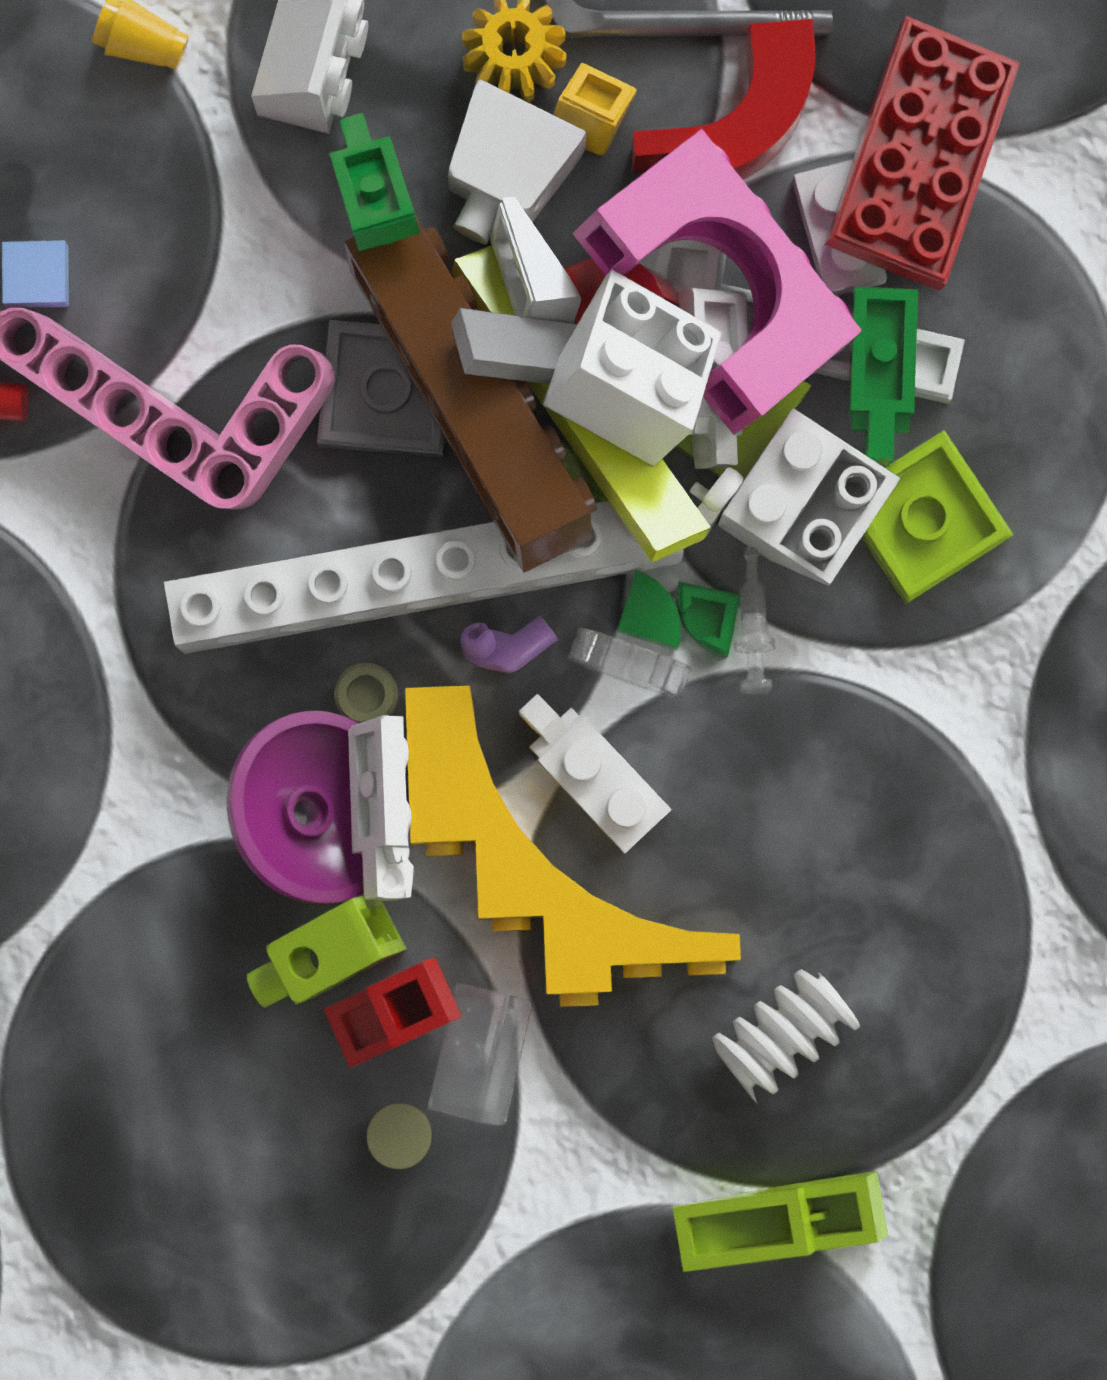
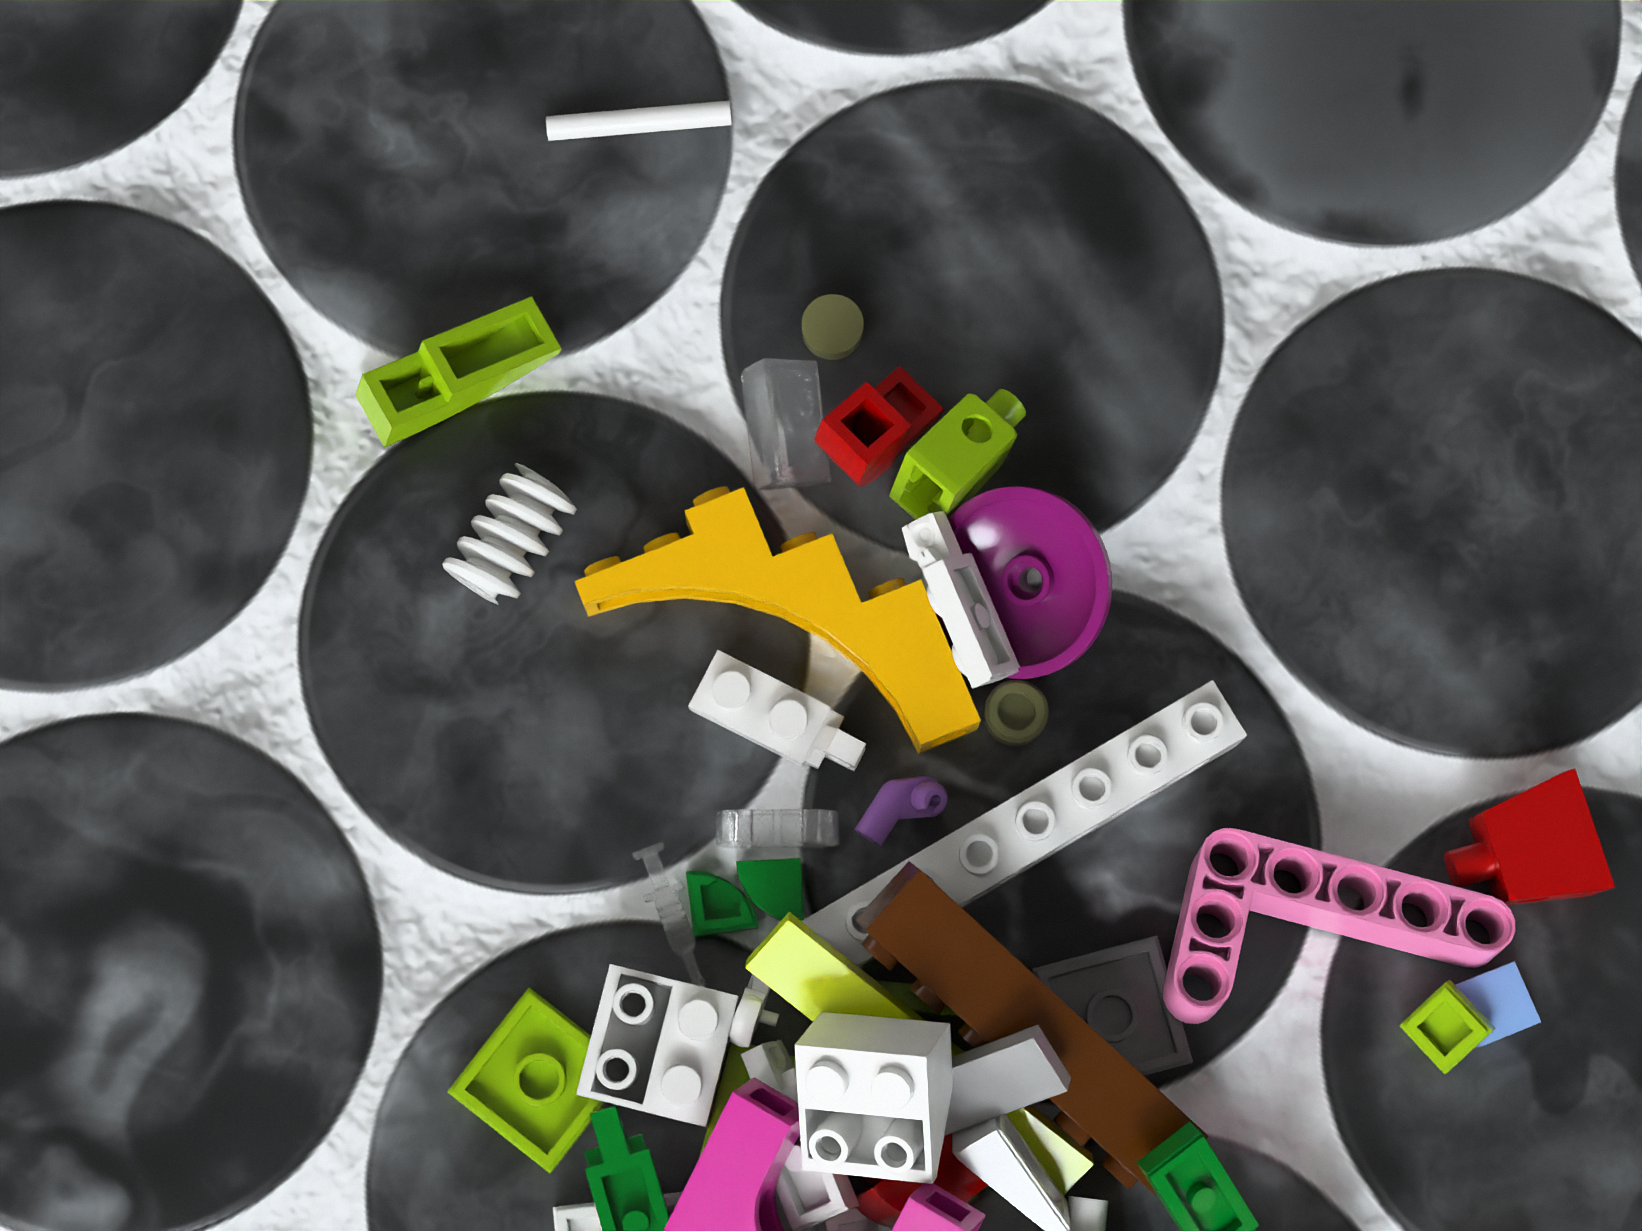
camera: 160 degrees right, 5 degrees down
none -> lime tile [1399,980,1496,1074]

